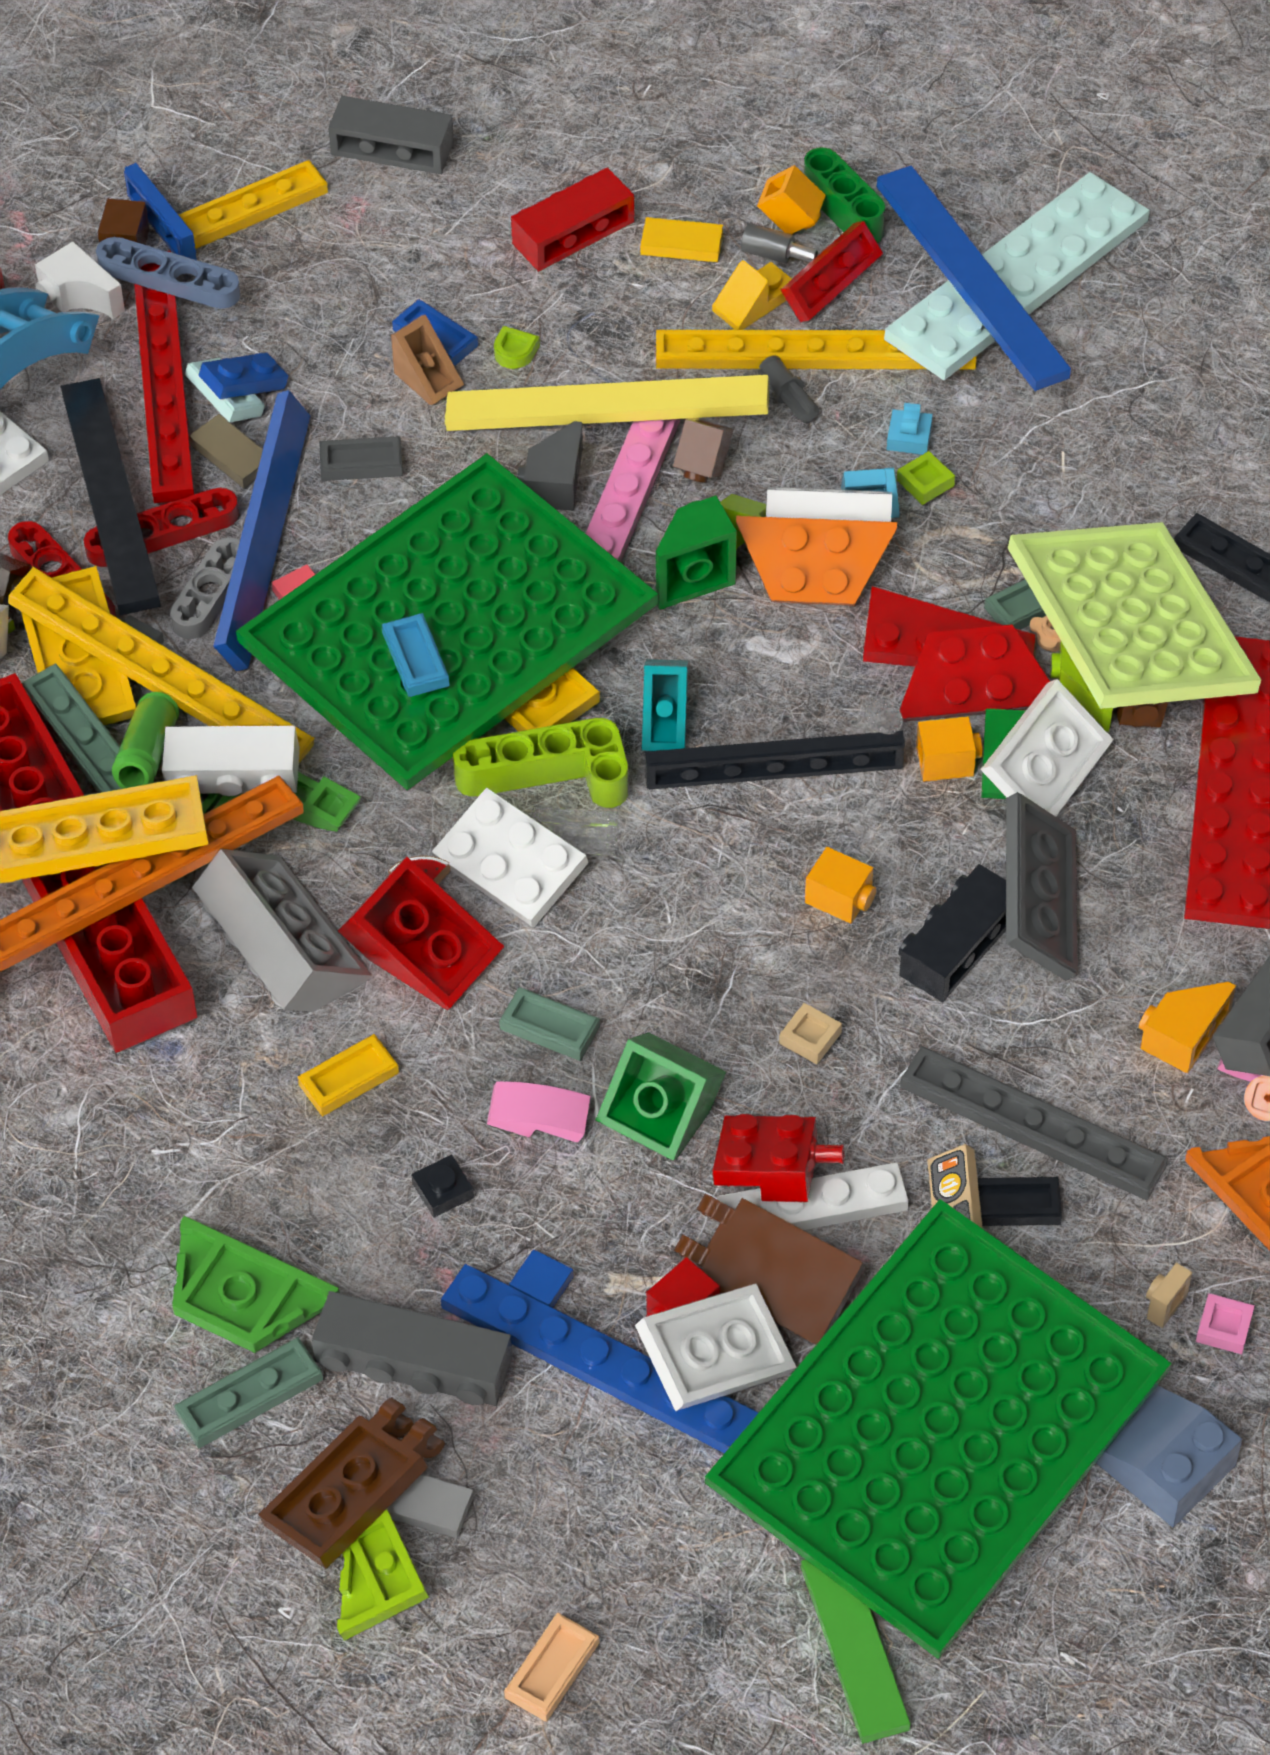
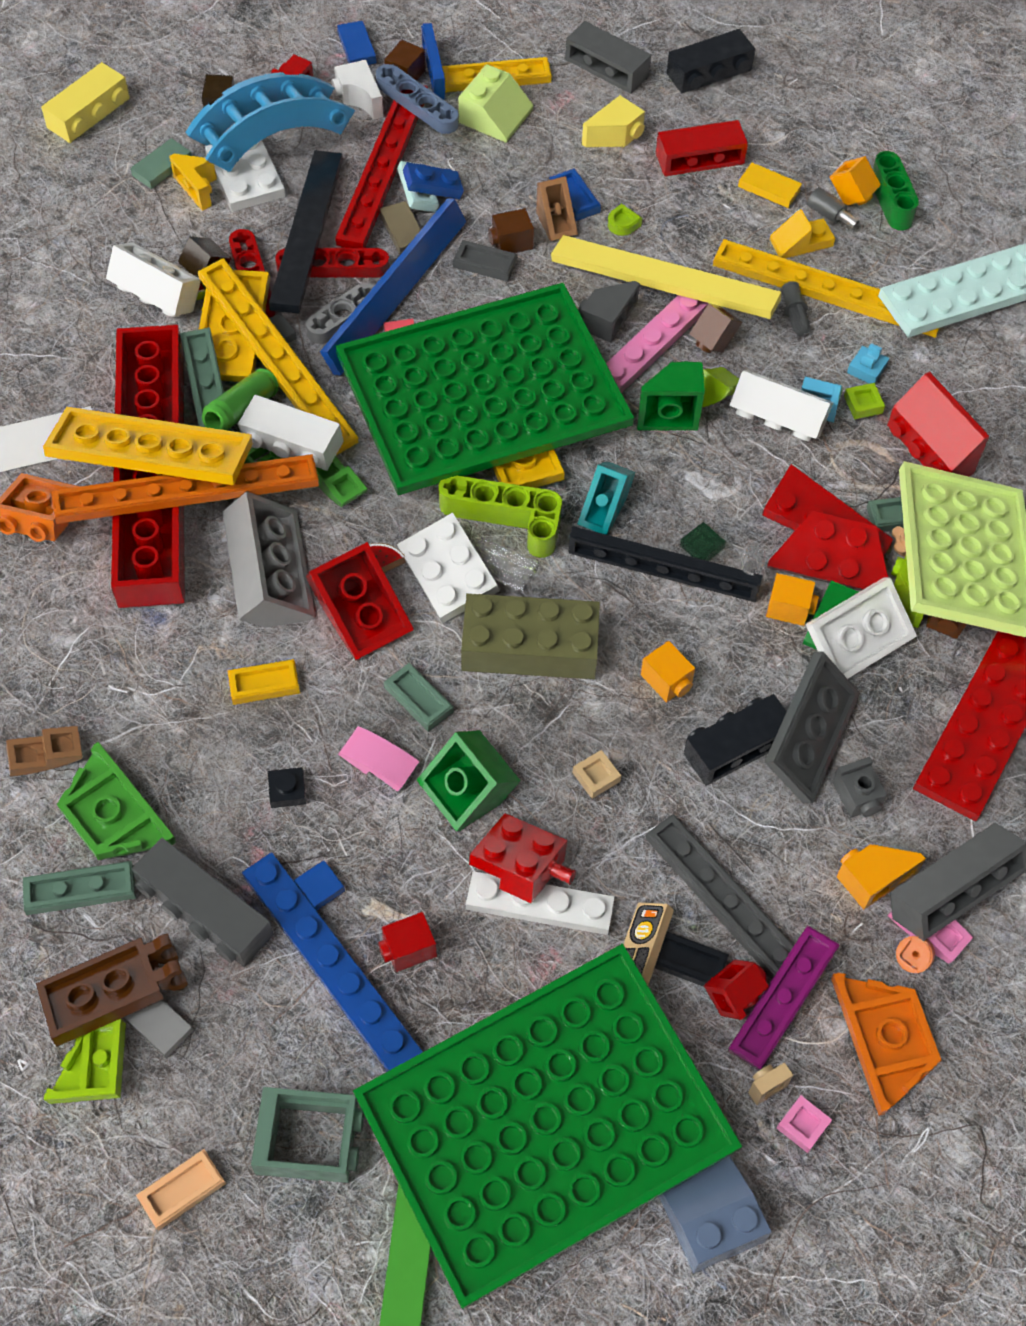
camera: 20 degrees right, 5 degrees up
dark azure tile [382,613,449,697] -> none
white plate [635,1284,797,1411] -> none
reddish brown tile [674,1193,866,1345] -> none
orange wing [736,516,897,606] -> none
red plate [780,221,883,322] -> none
blue tile [876,165,1071,391] -> none
none -> medium nougat slope [6,726,82,777]
none -> sand green window [251,1087,364,1183]
none -> blue tile [337,20,376,65]
none -> yellowish green slope [458,64,533,143]
none -> olive brick [461,593,600,679]
none -> reddish brown brick [488,208,534,253]
none -> light yellow slope [582,95,645,147]
none -> black brick [666,28,755,94]
none -> clear green tile [680,522,726,561]
none -> red brick [703,959,769,1020]
none -> magenta tile [728,925,839,1071]
none -> dark grey brick [832,757,887,818]
none -> slope [887,371,989,477]

